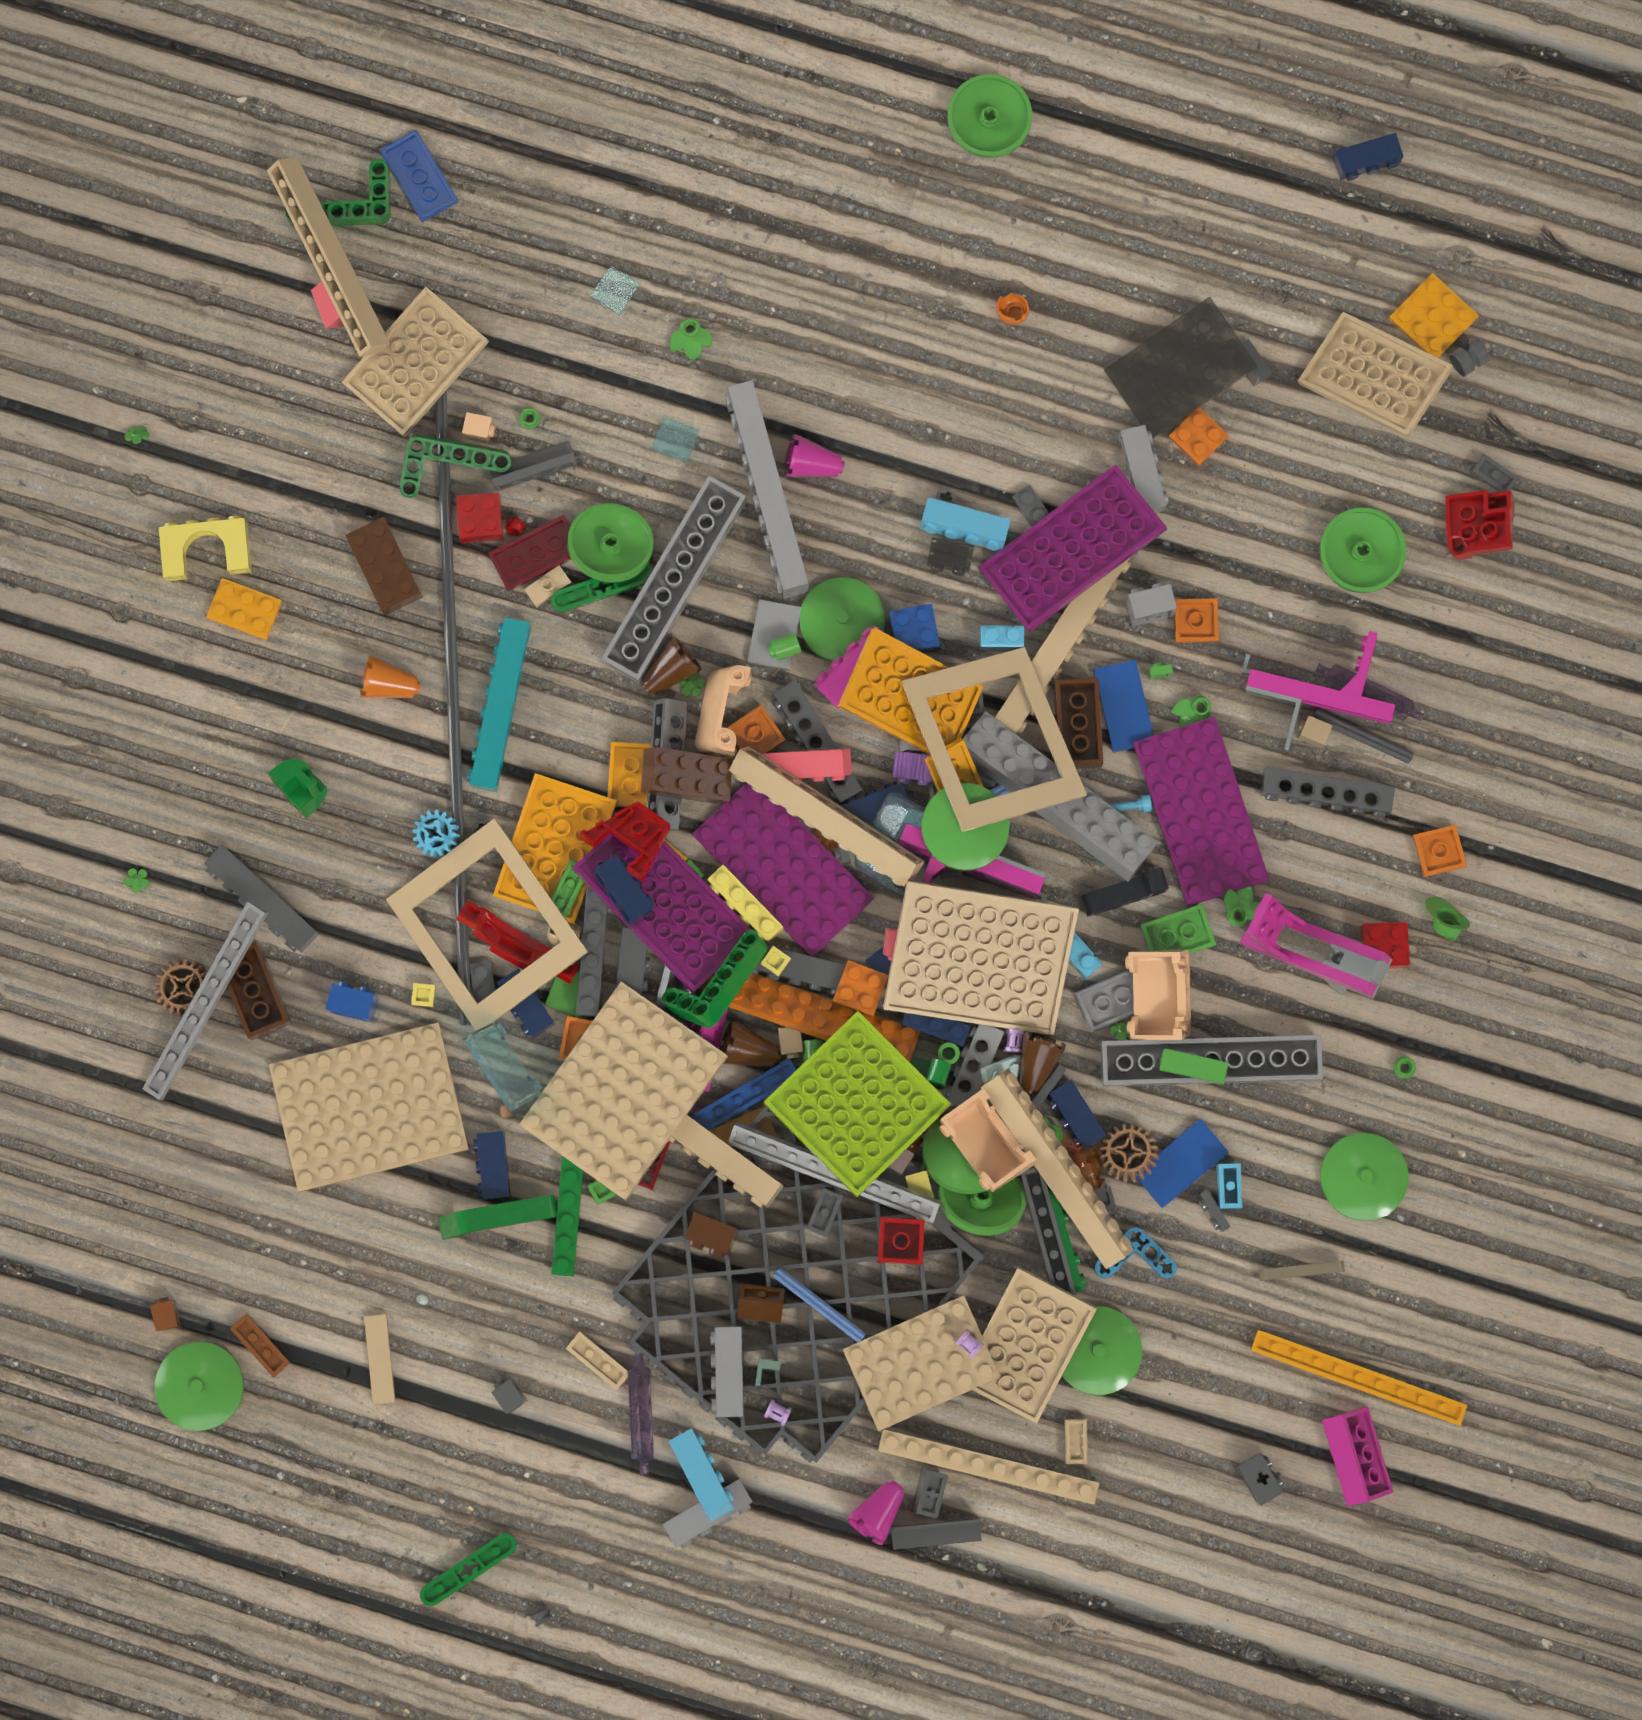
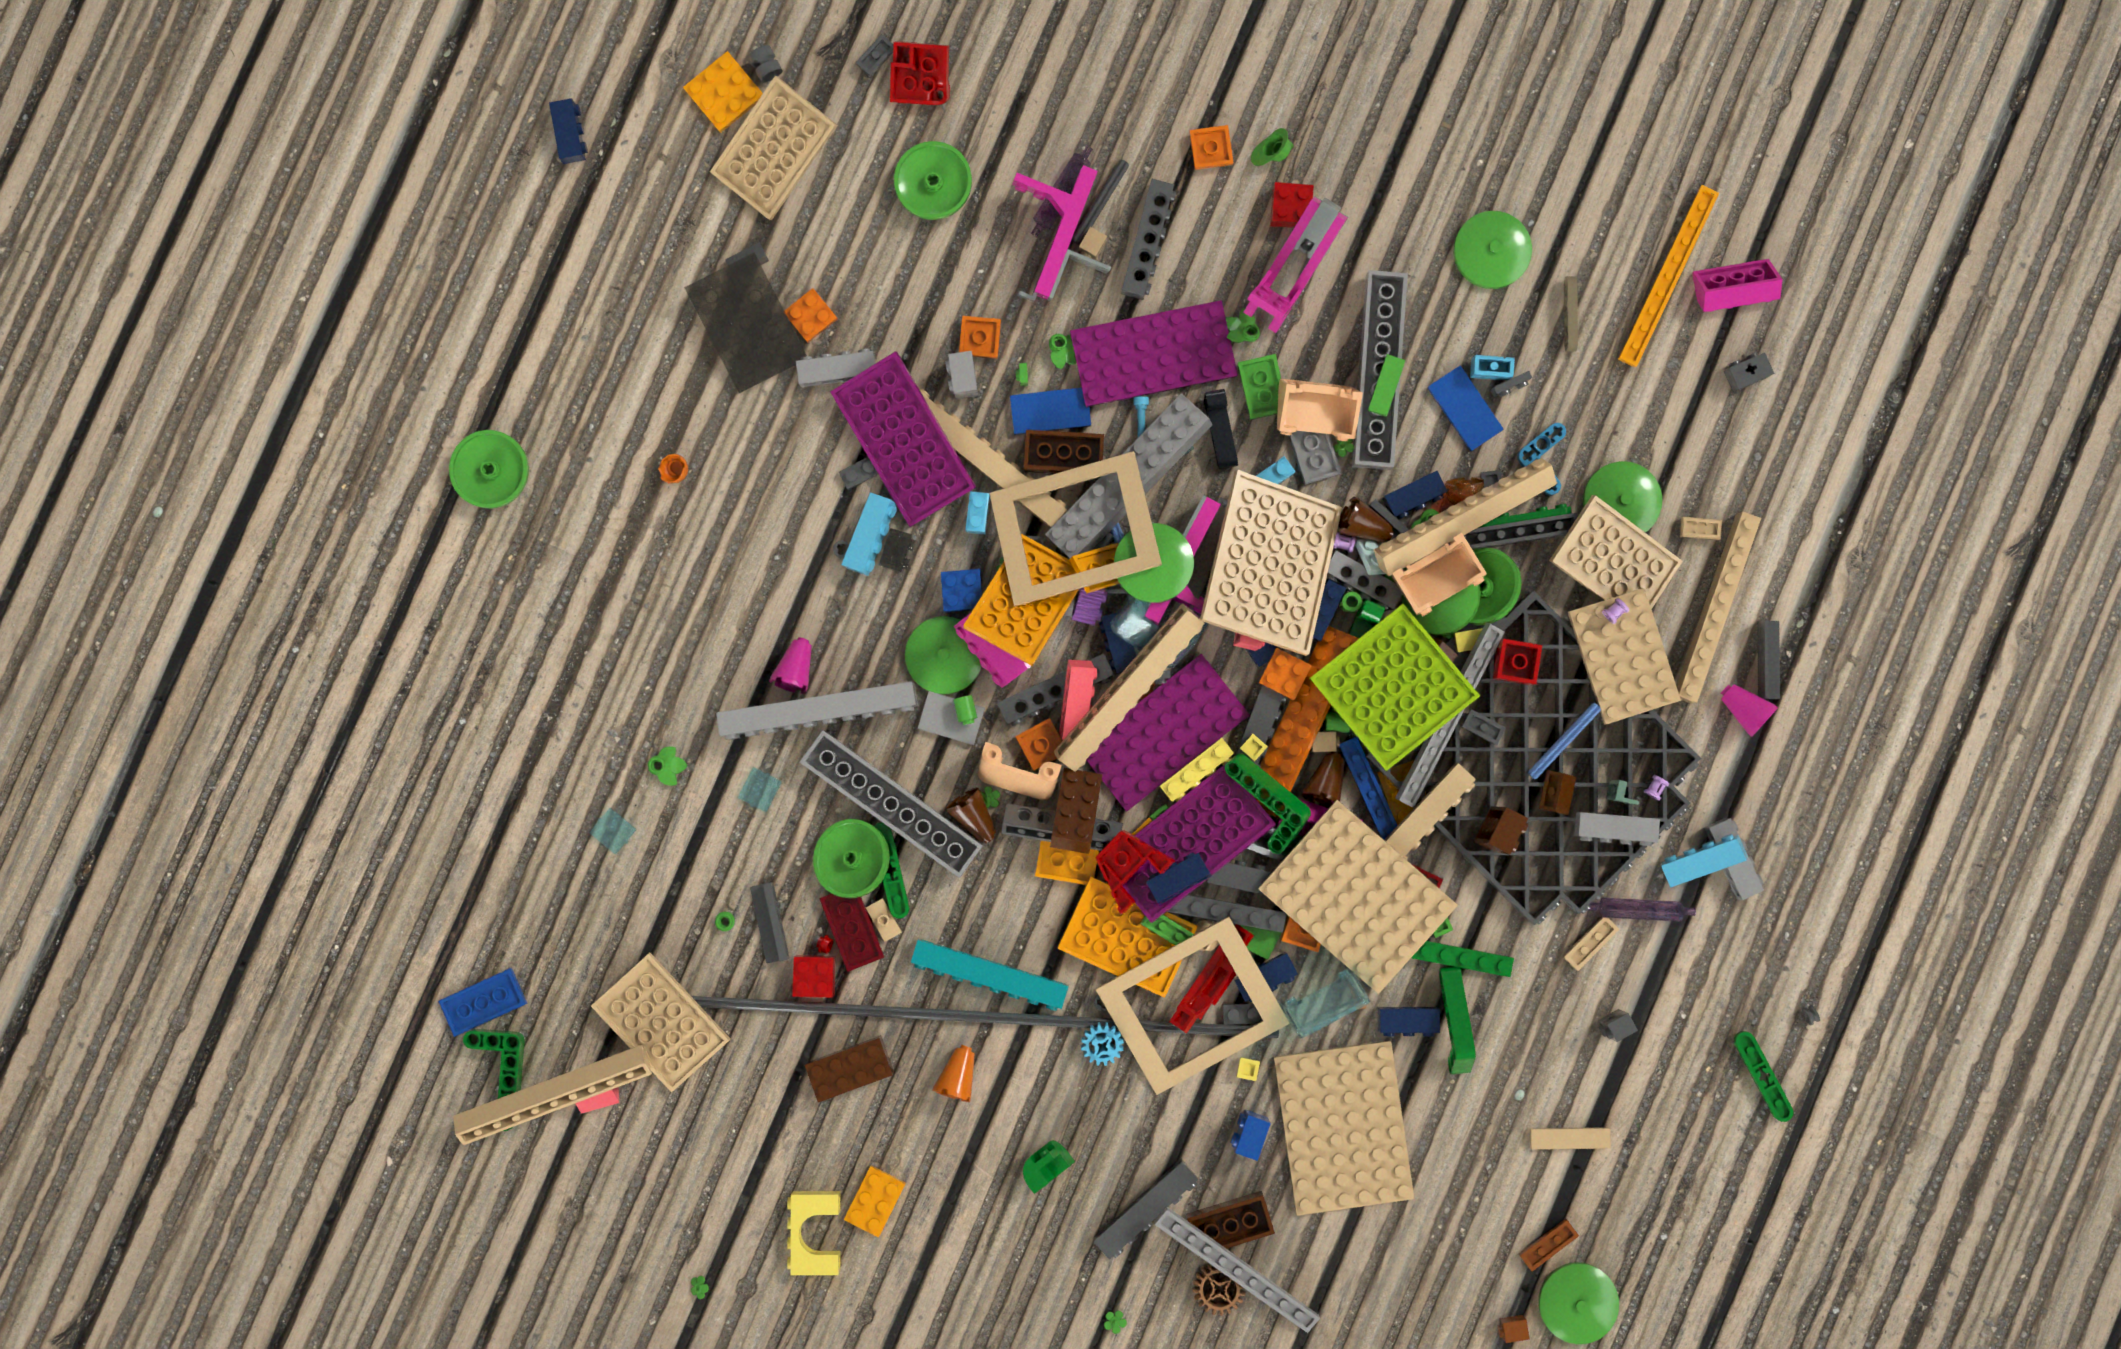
camera: 80 degrees left, 5 degrees up
green beam [400,434,511,498] -> none
light nougat brick [462,412,496,443] -> none
dark grey hinge [911,1468,948,1519] -> none
medium nougat gear [1100,1124,1159,1183] -> none
bright green plate [1394,1057,1416,1079] -> none

